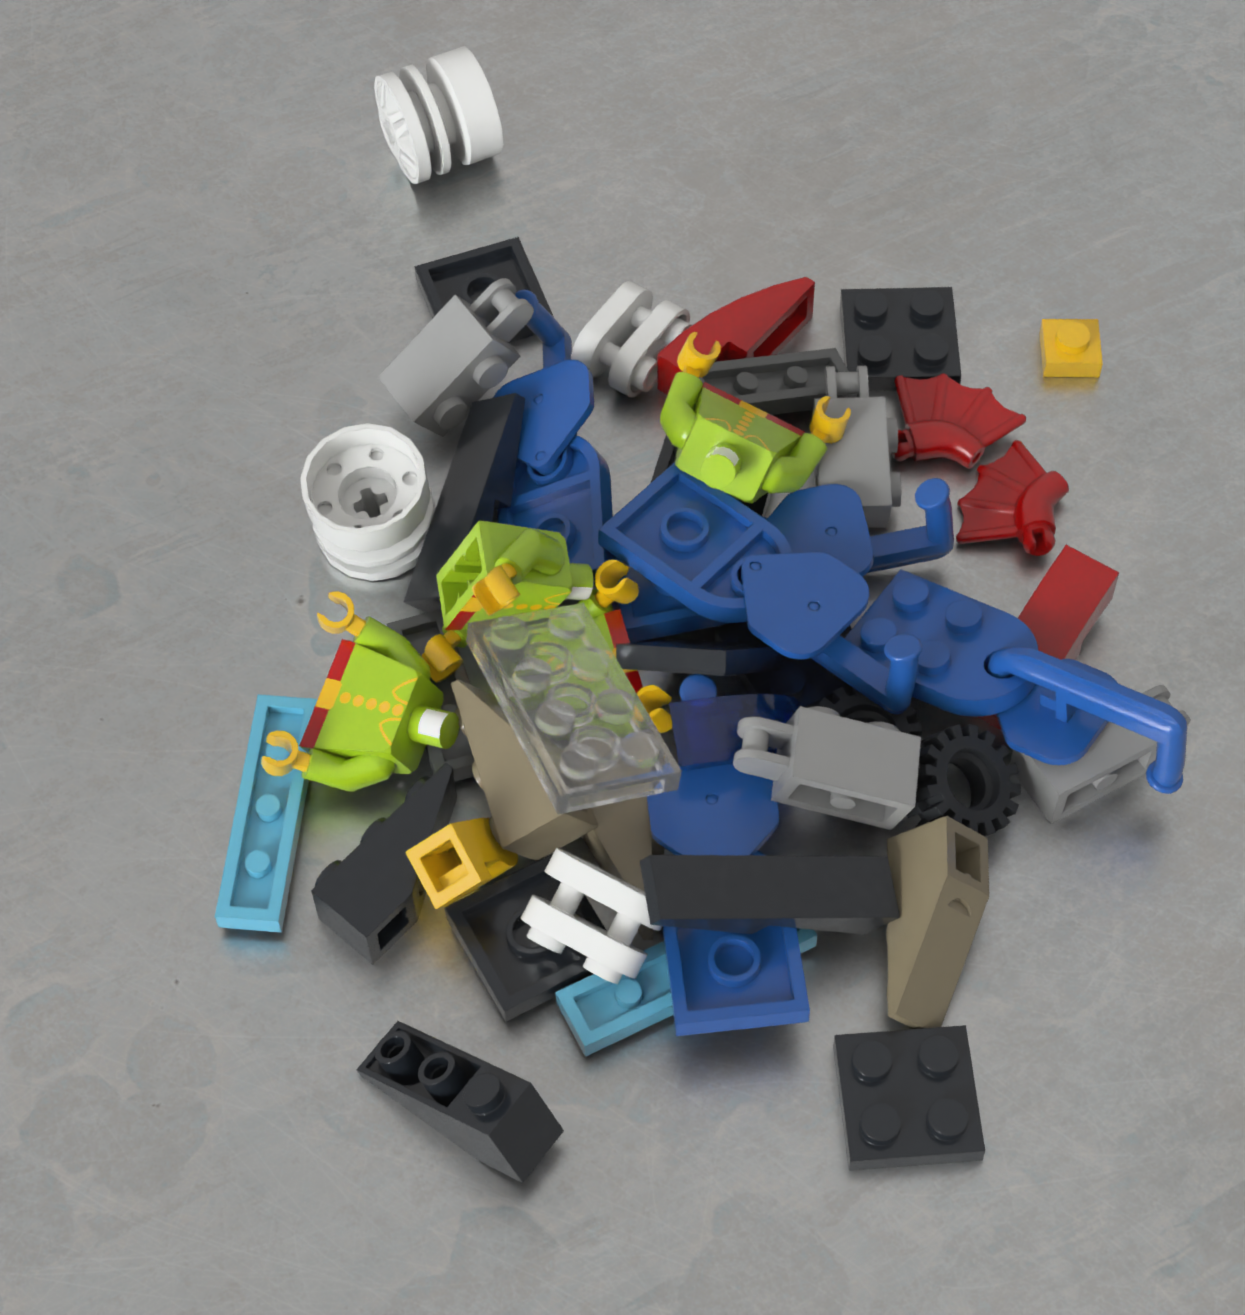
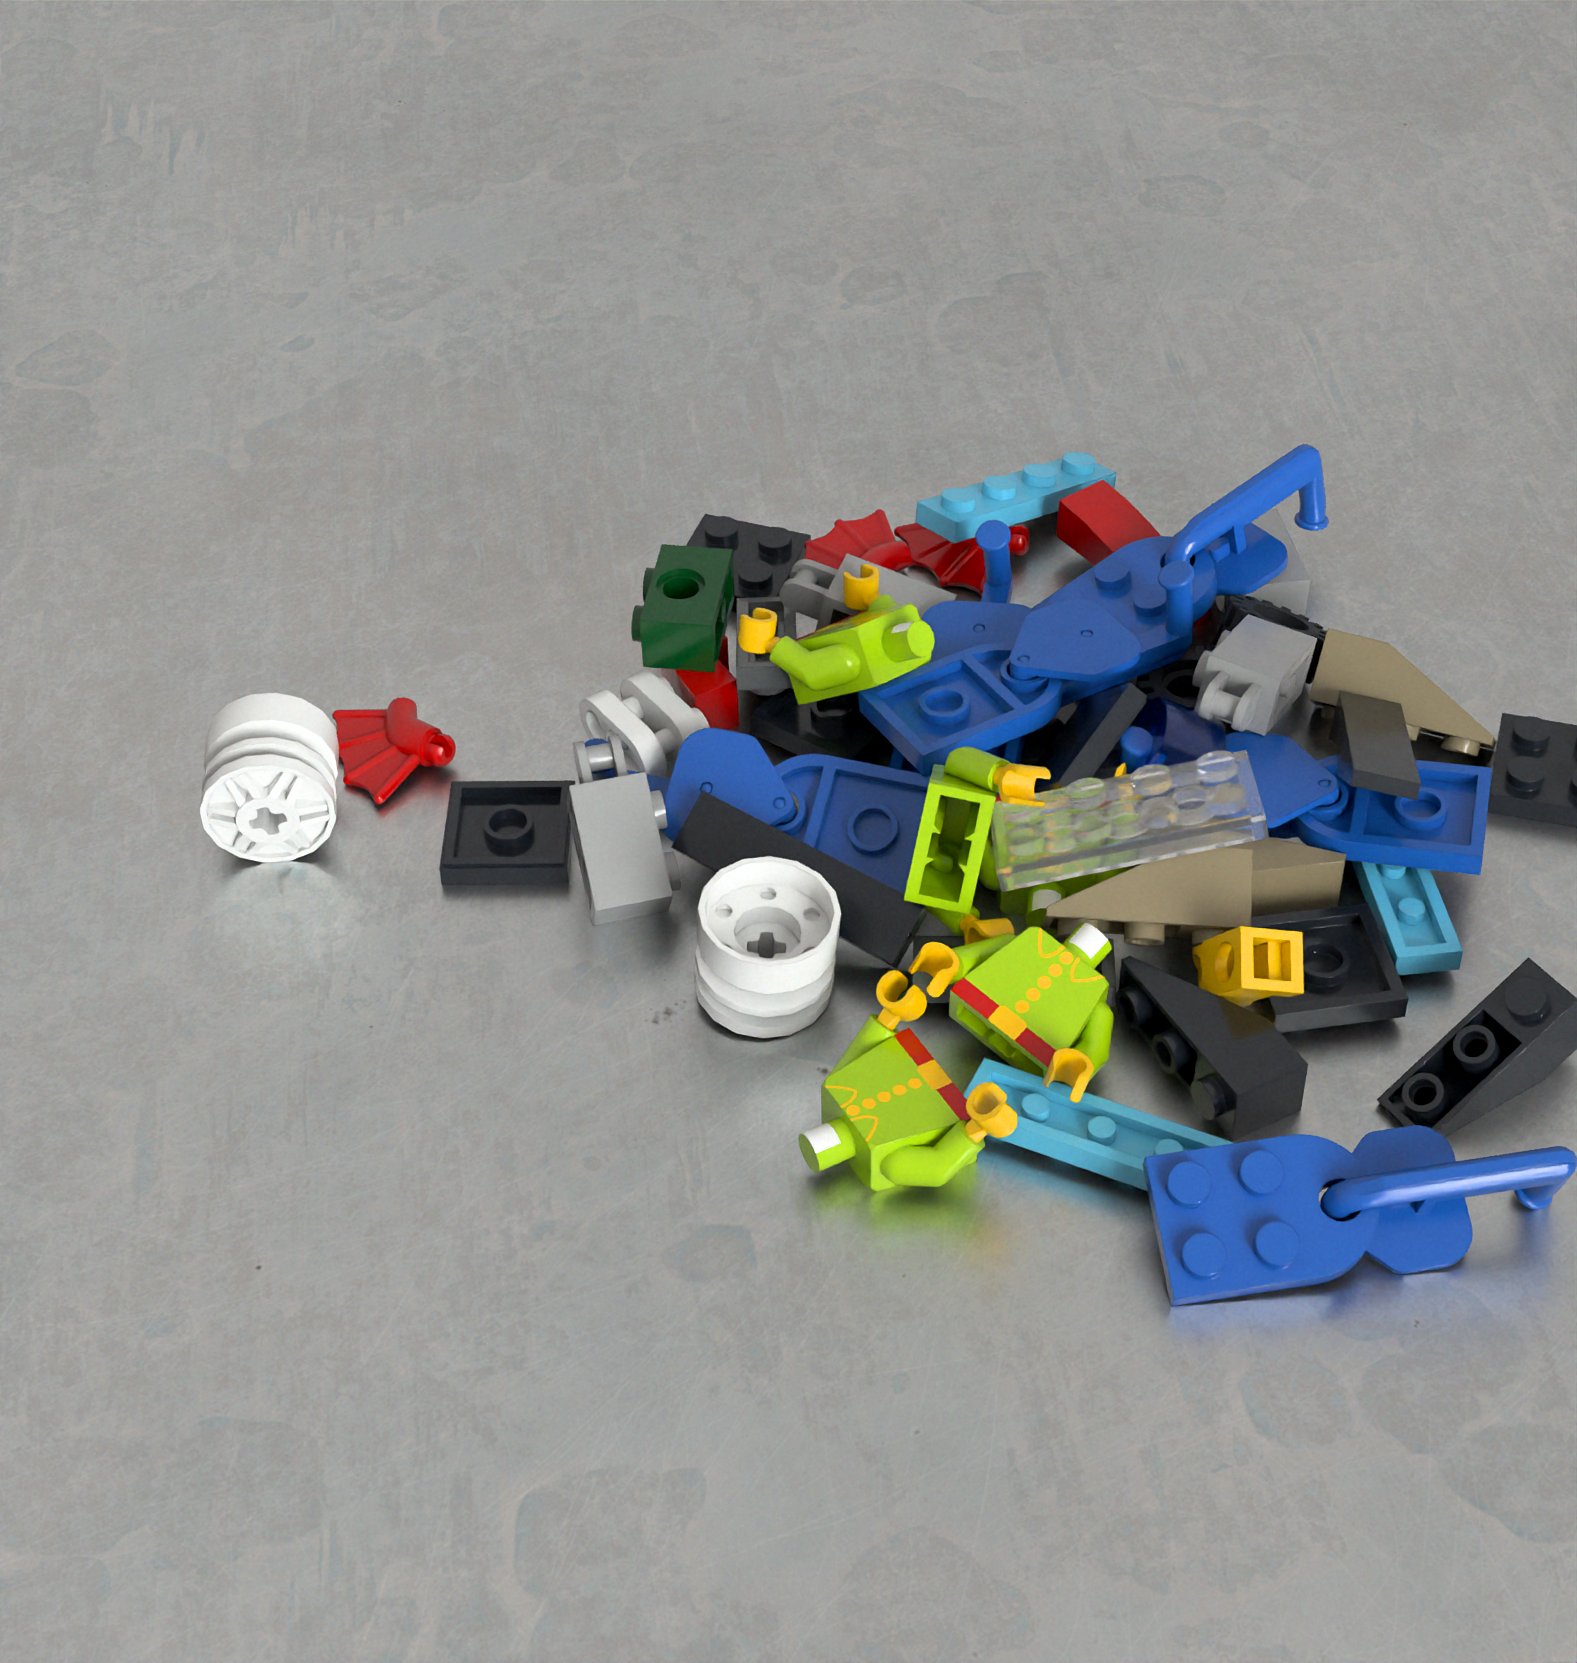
camera: 70 degrees left, 15 degrees down
white brick [521,848,662,984] -> none
yellow plate [1039,319,1103,378] -> none
none -> red arm [332,697,456,805]
none -> dark green brick [631,544,735,673]
none -> lime torso [798,970,1018,1191]
none -> medium azure plate [915,452,1117,544]
none -> blue plate [1142,1125,1577,1307]

